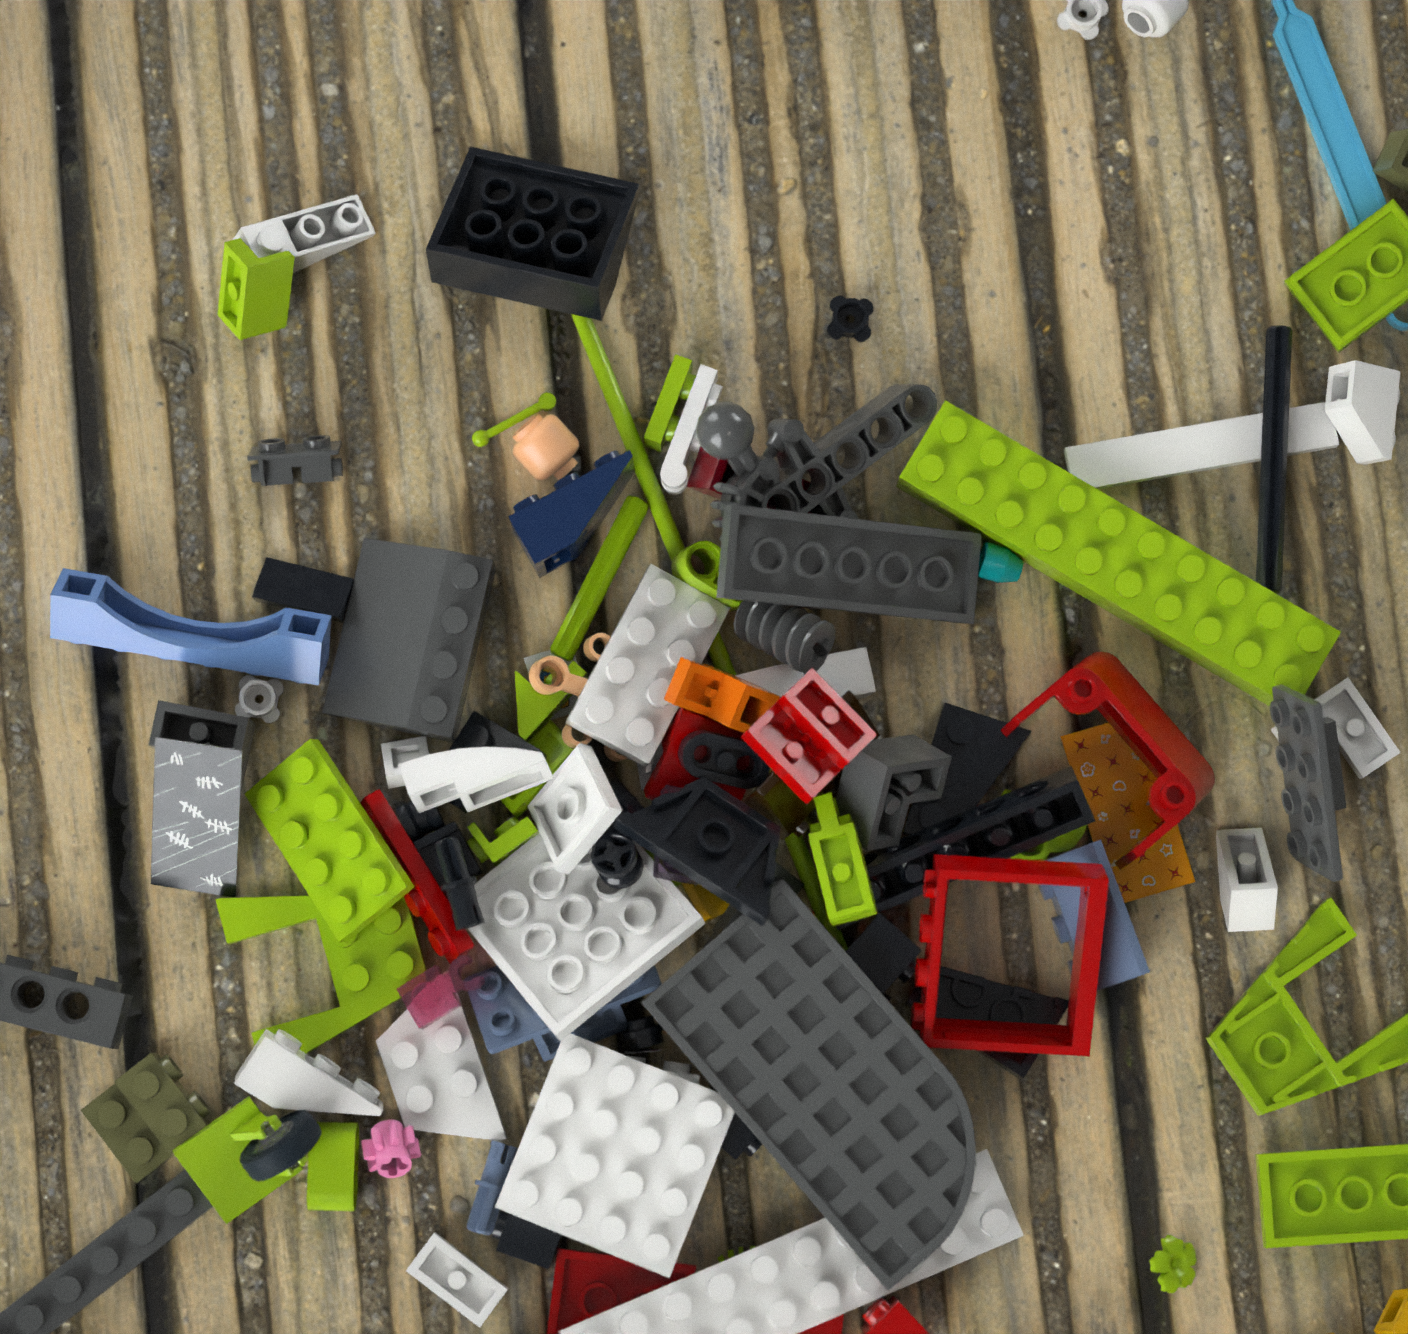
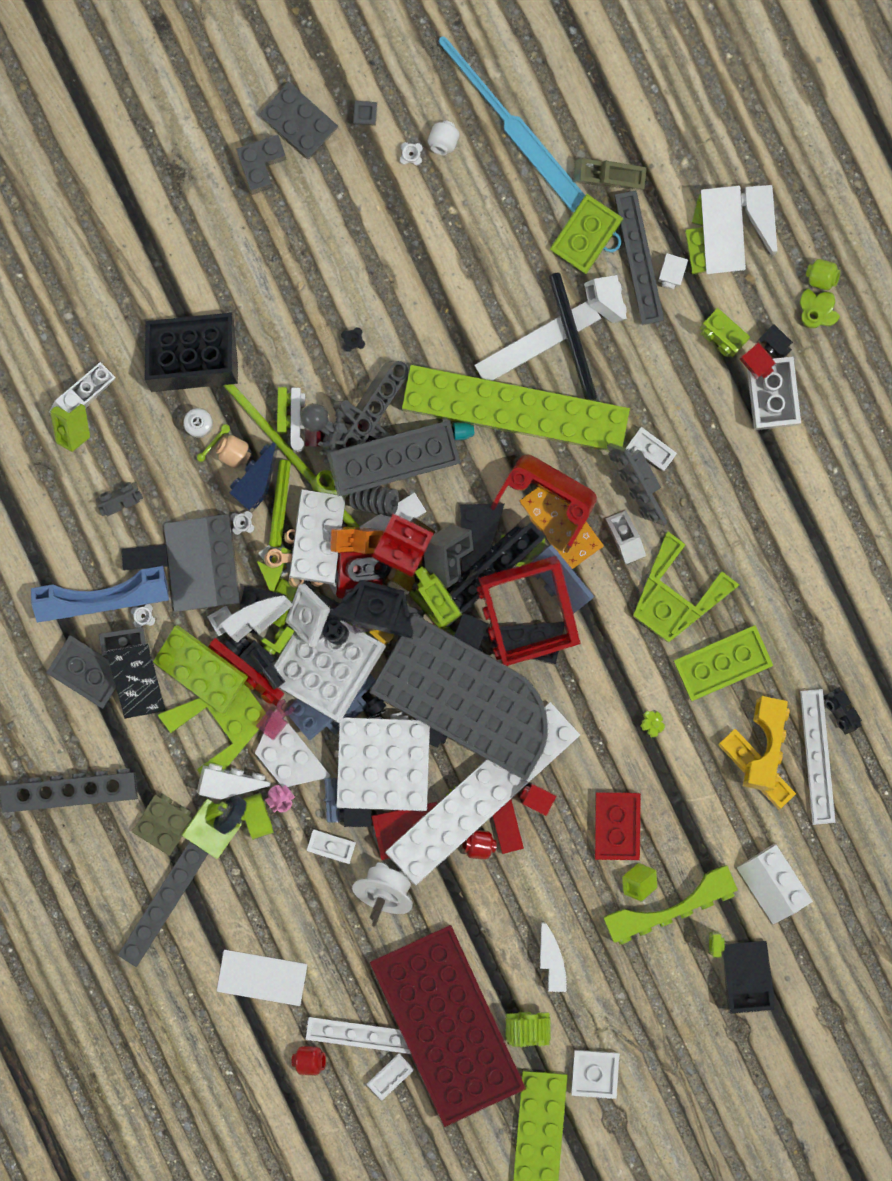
camera: 20 degrees left, 5 degrees up
none -> dark grey plate [46,635,116,709]
none -> white head [183,408,213,438]
none -> white plate [231,511,254,535]

